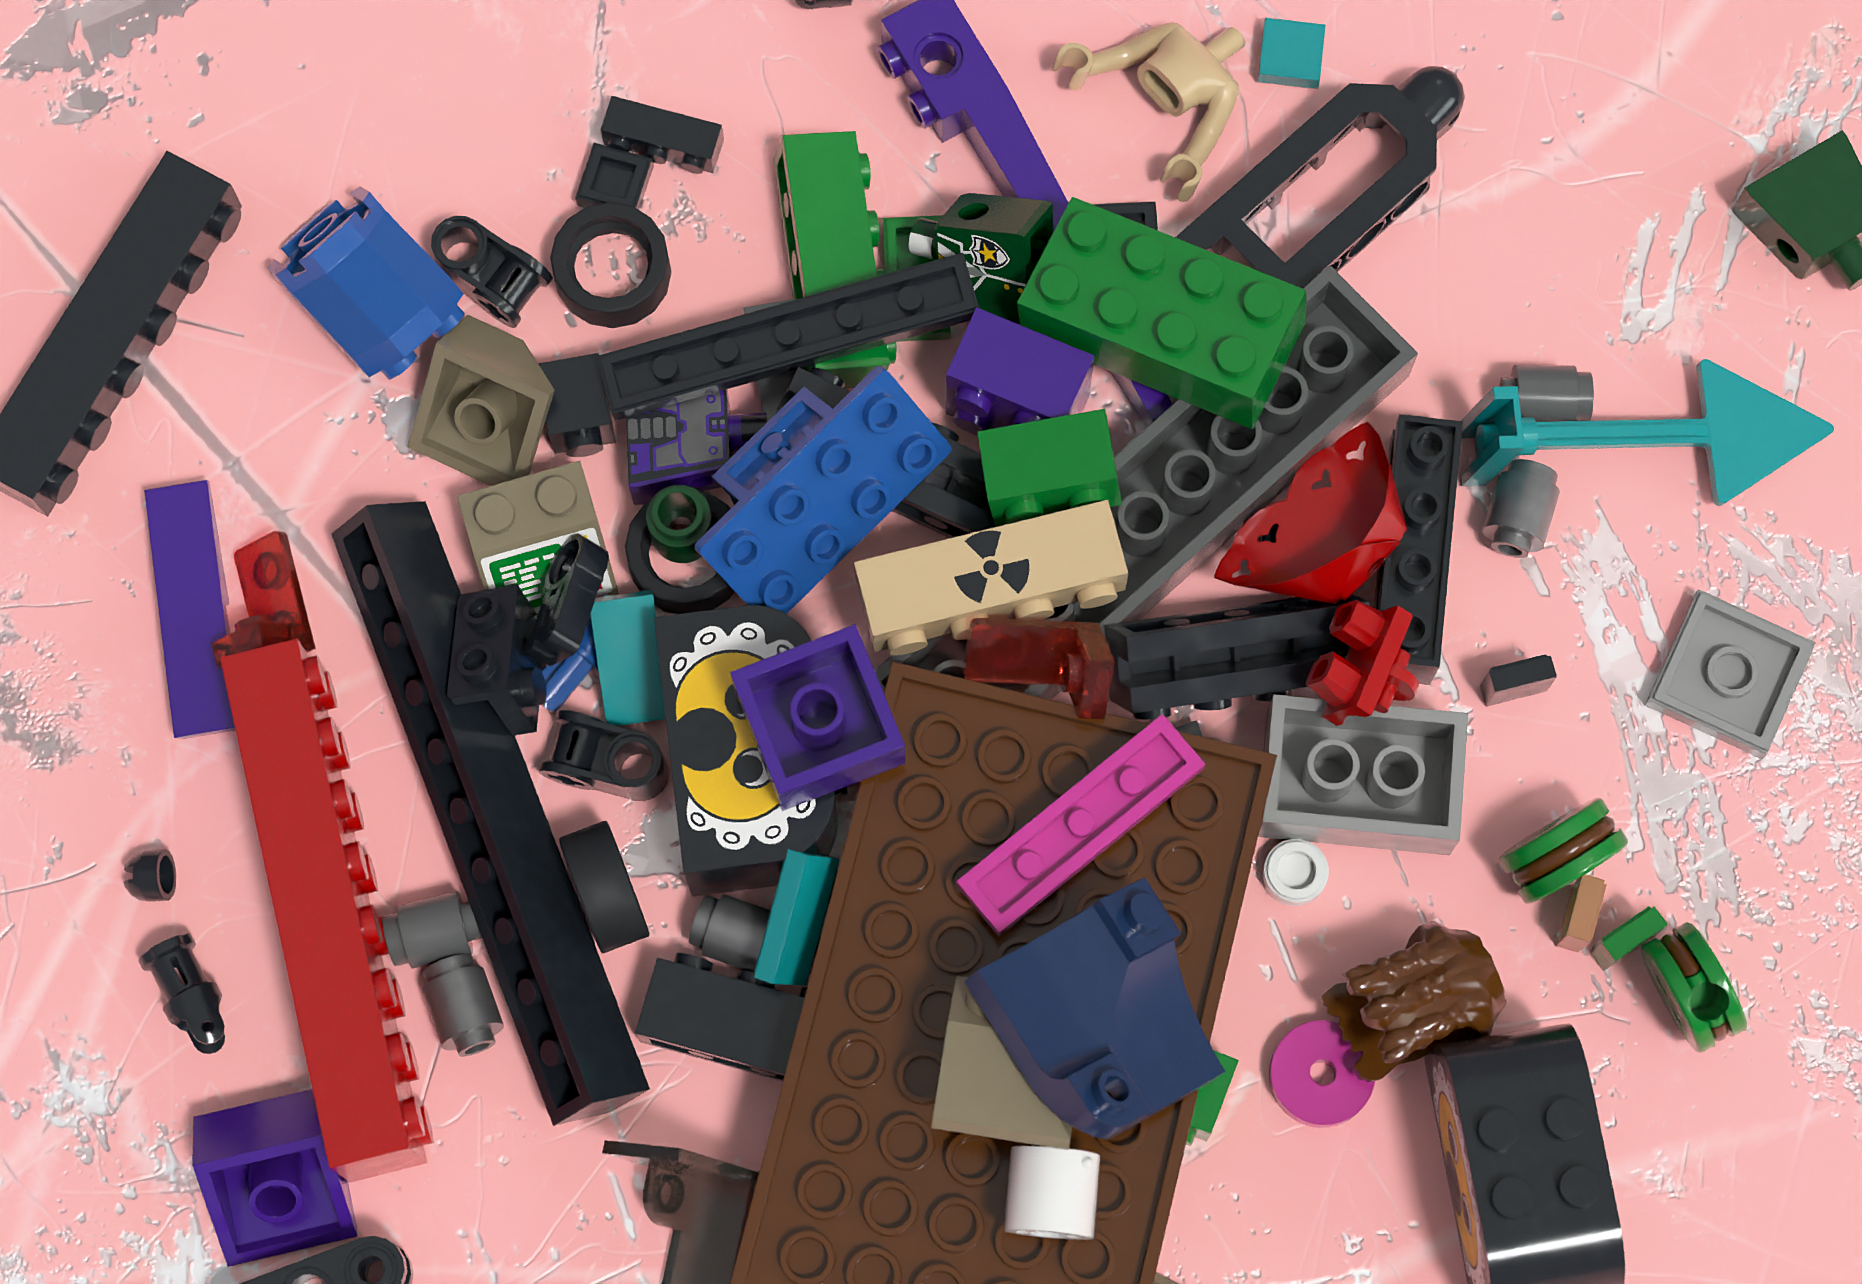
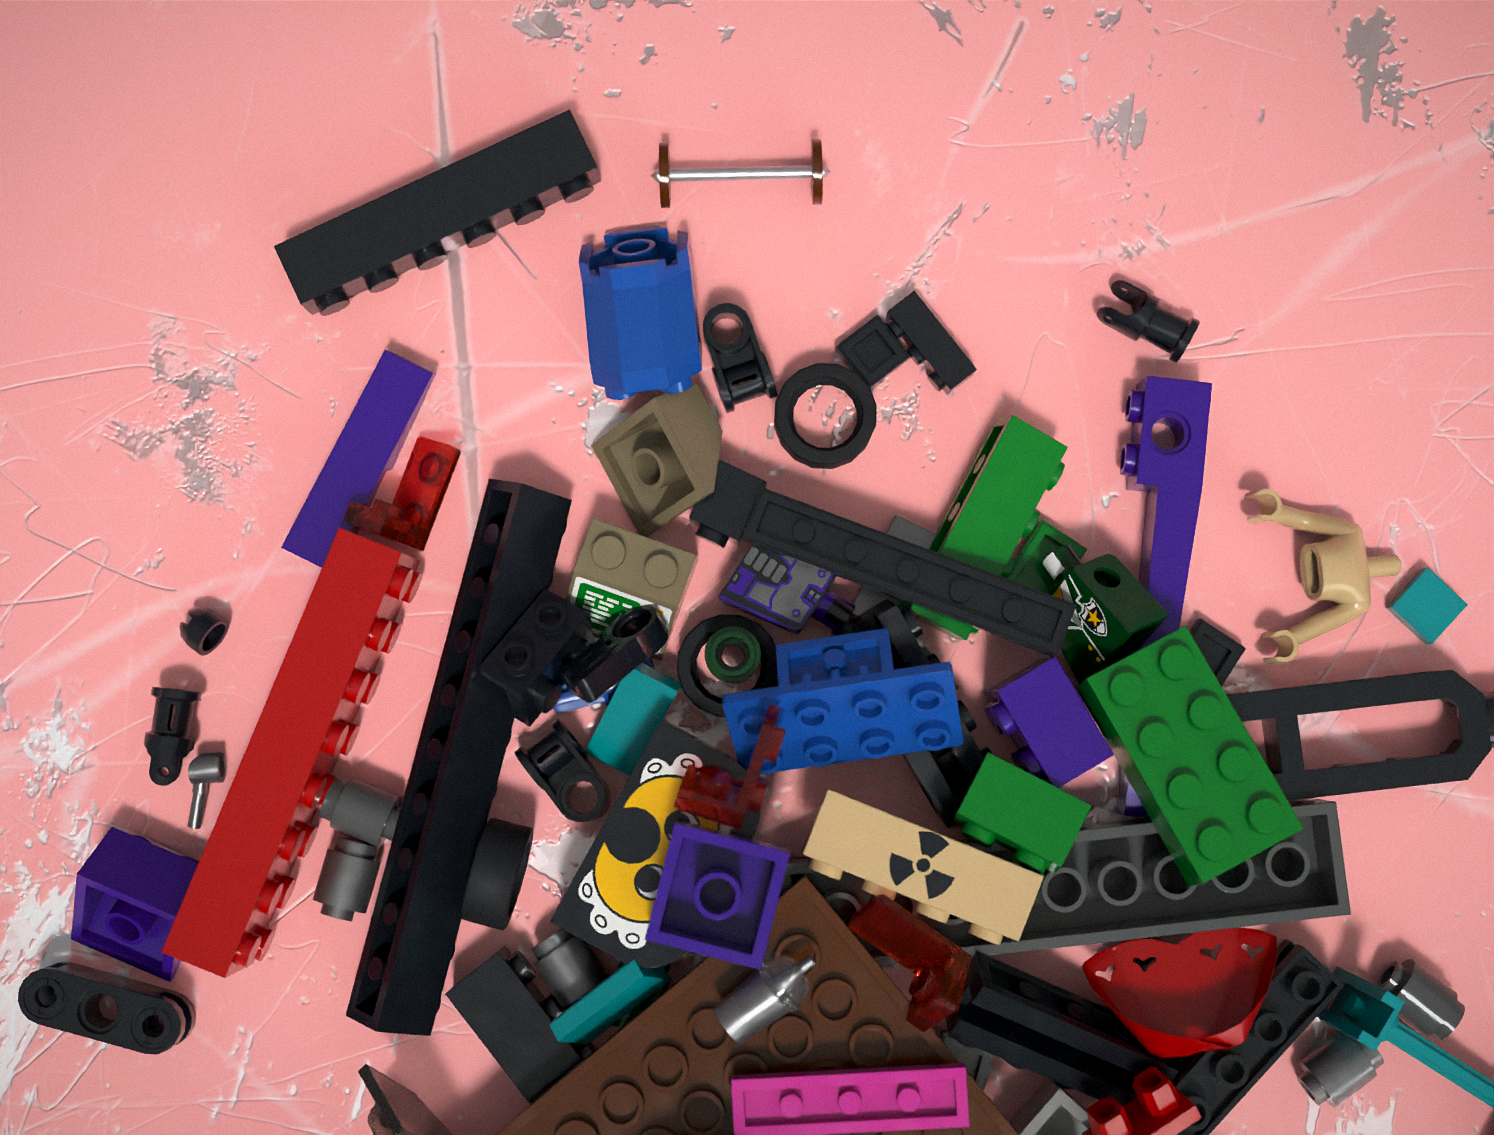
camera: 35 degrees right, 10 degrees up
none -> flat silver hand [187,752,226,829]
none -> axle [651,139,831,208]
none -> clear red bracket [673,704,786,830]
none -> flat silver piece [713,955,816,1044]

